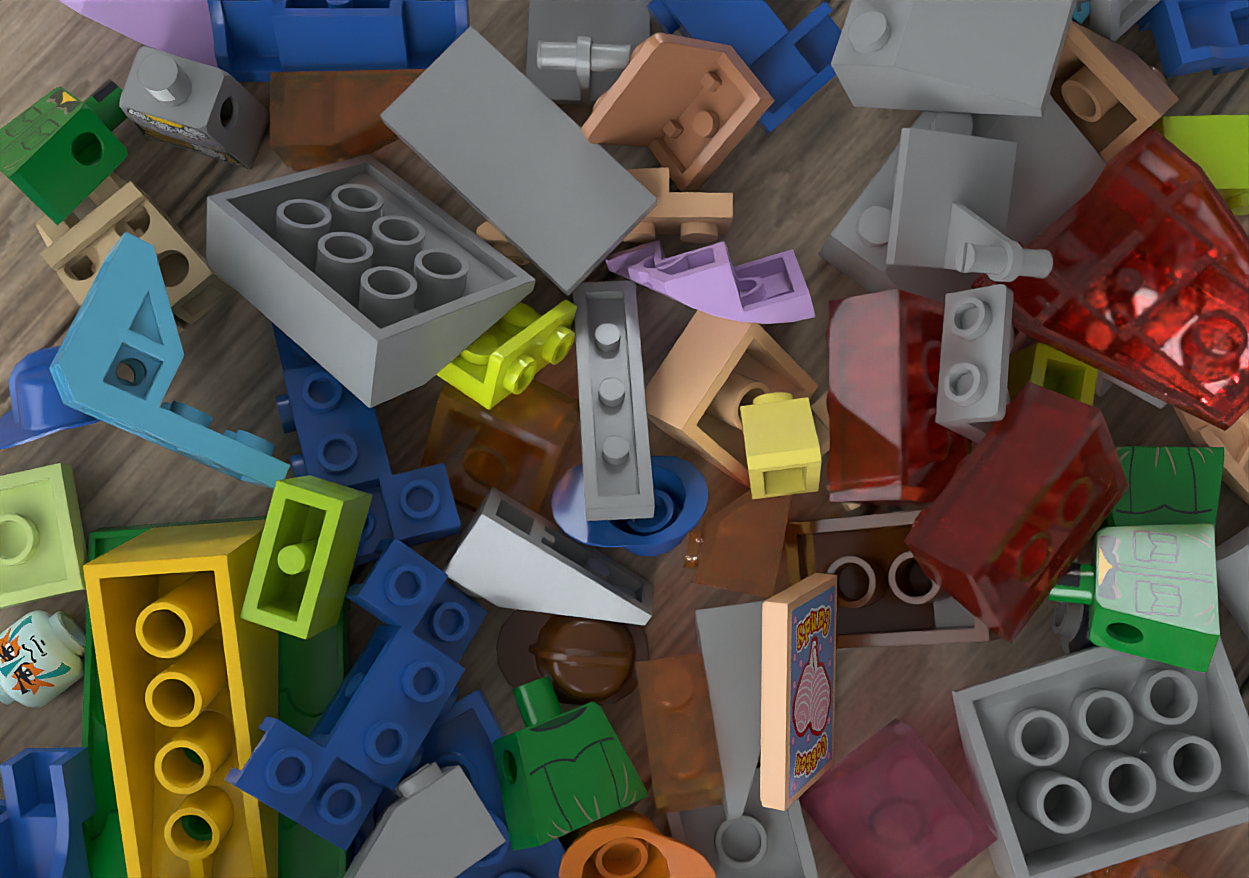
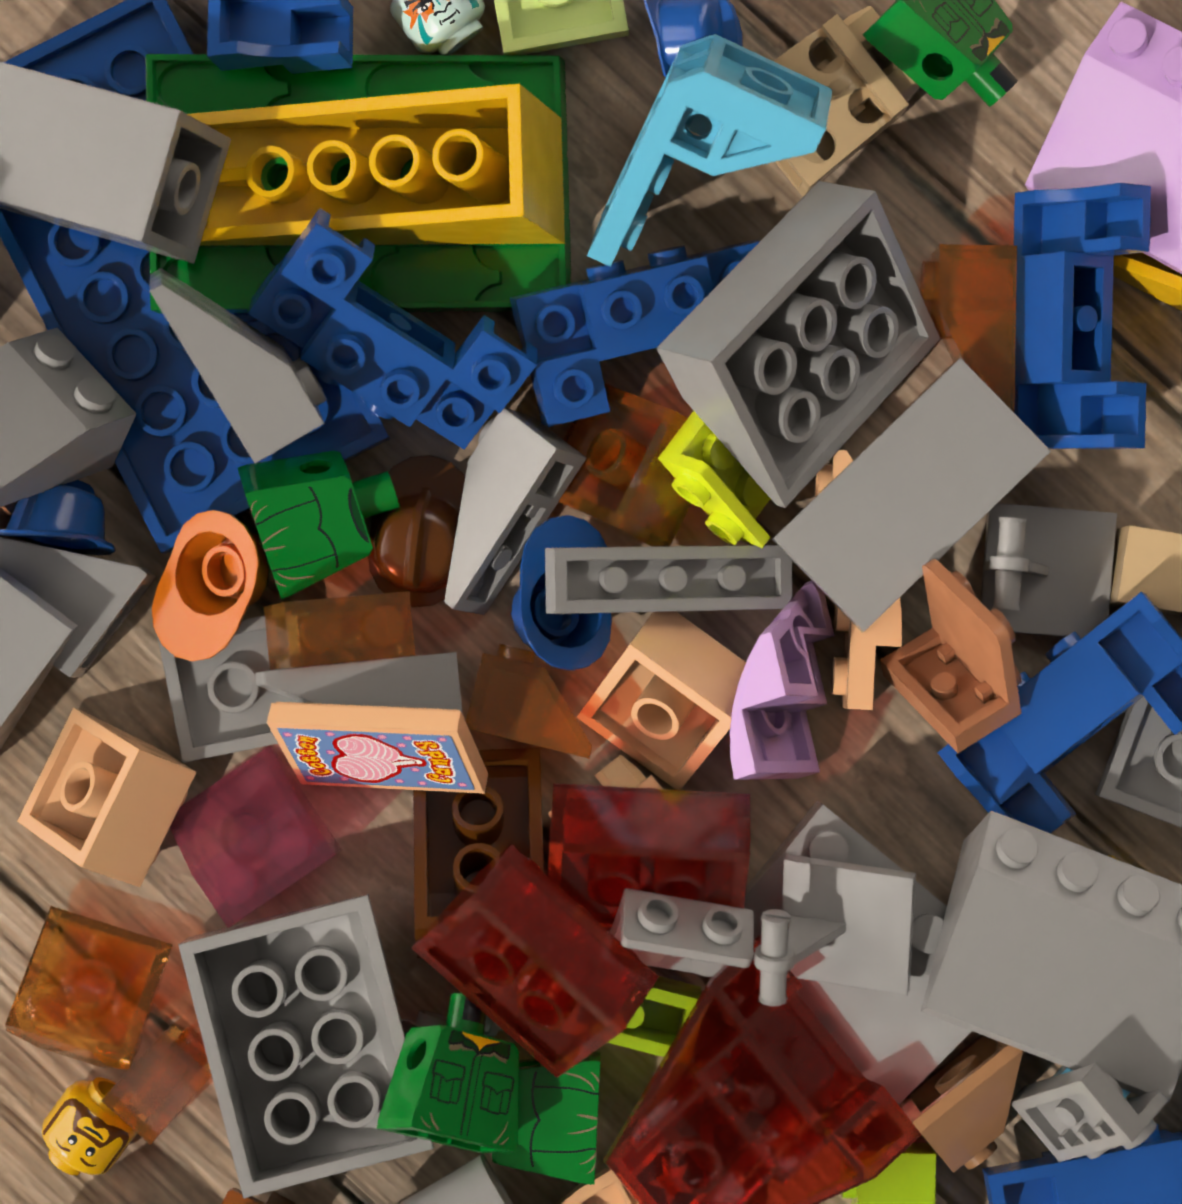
camera: 95 degrees right, 5 degrees up
light grey torso [119,46,271,170] -> none
lime brick [240,475,373,640] -> none
light yellow slope [740,392,822,500] -> none

